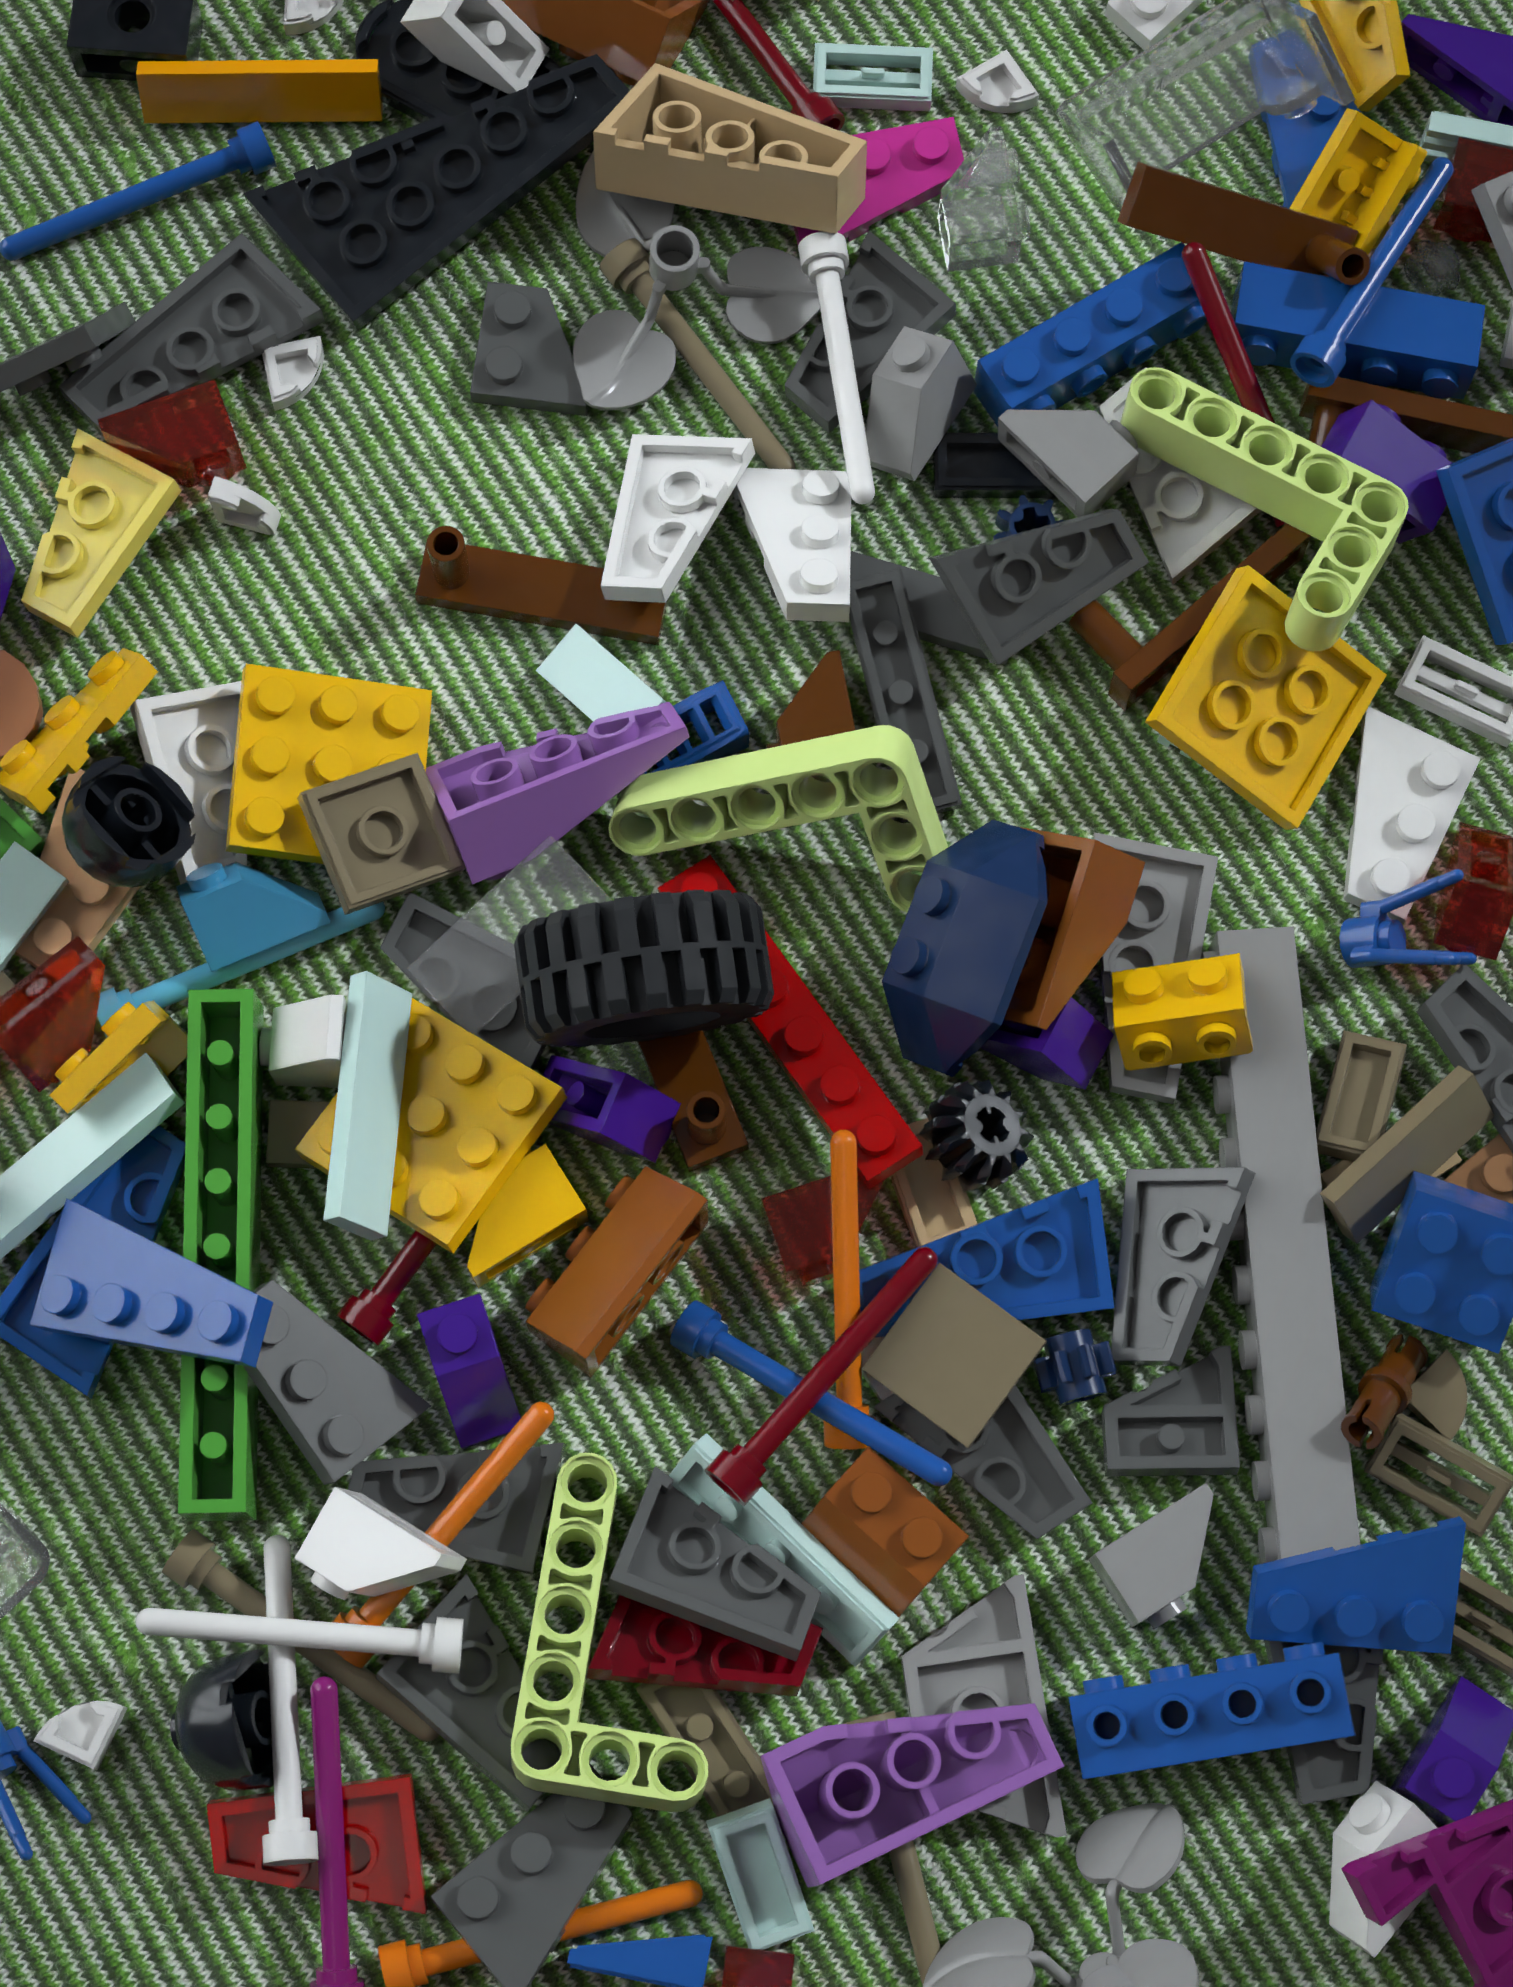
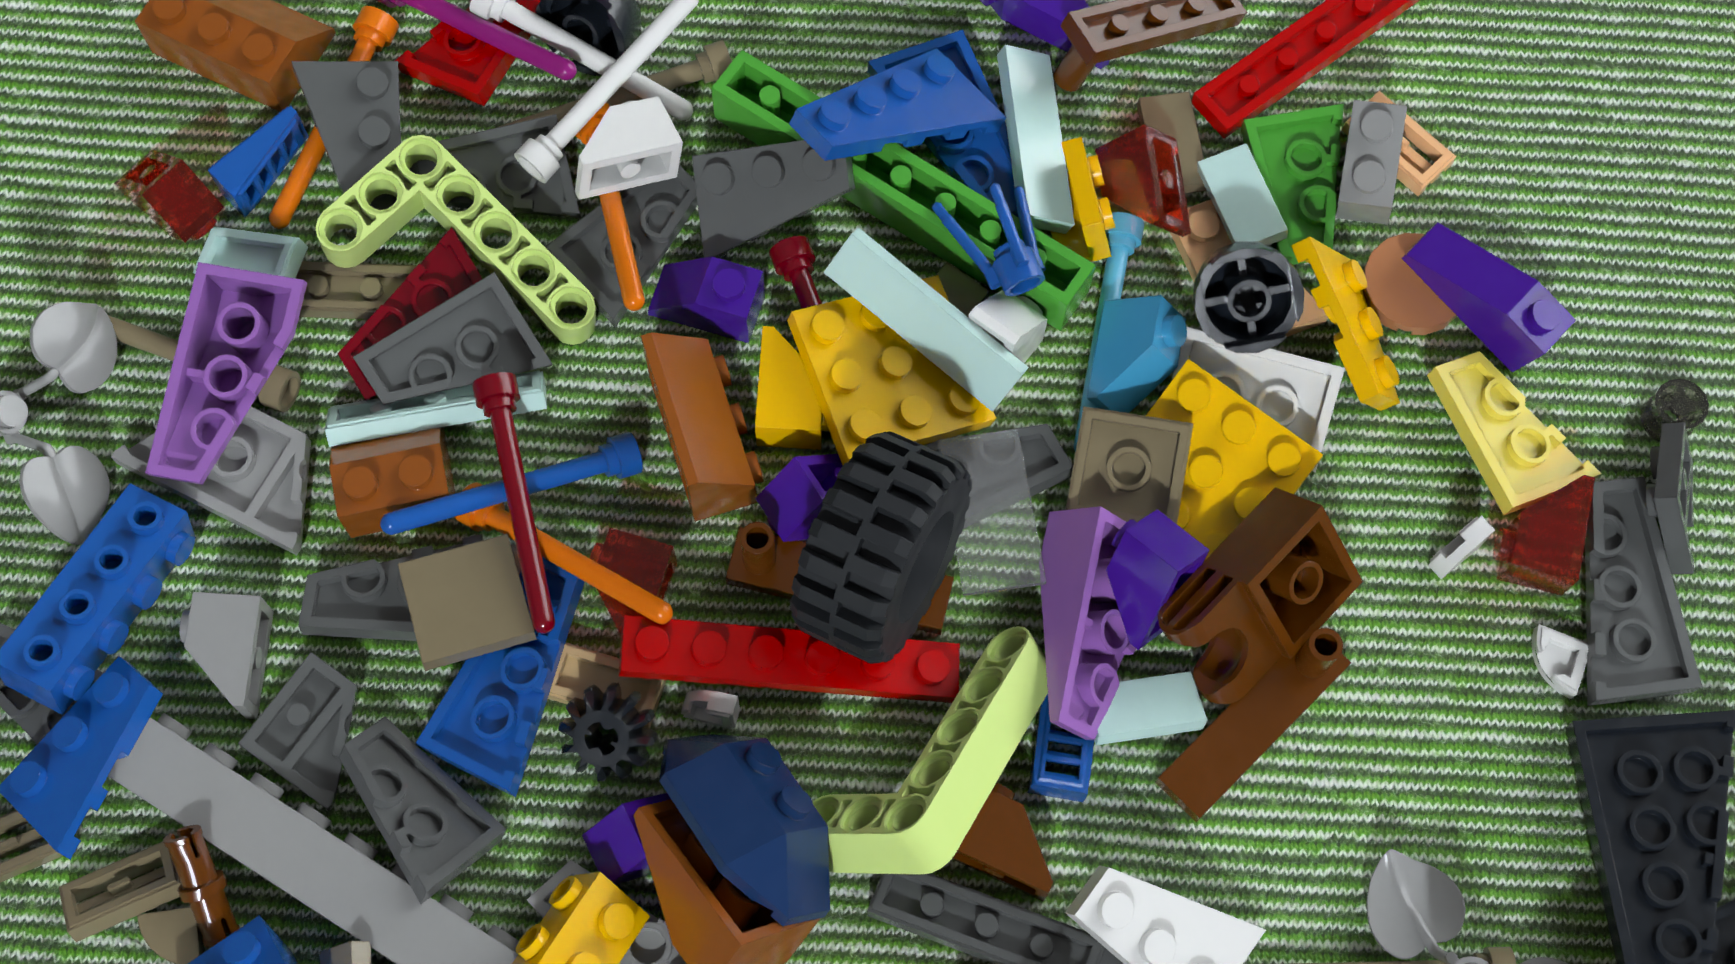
camera: 125 degrees right, 5 degrees down
dark grey wing [470,281,588,416] -> none
white wing [601,434,755,603] -> none
dark blue gear [1034,1329,1116,1406] -> none
none -> white tile [681,690,740,729]
none -> blue plant [932,183,1046,296]
none -> dark purple slope [1106,509,1209,650]
none -> reddish brown brick [1158,487,1363,704]

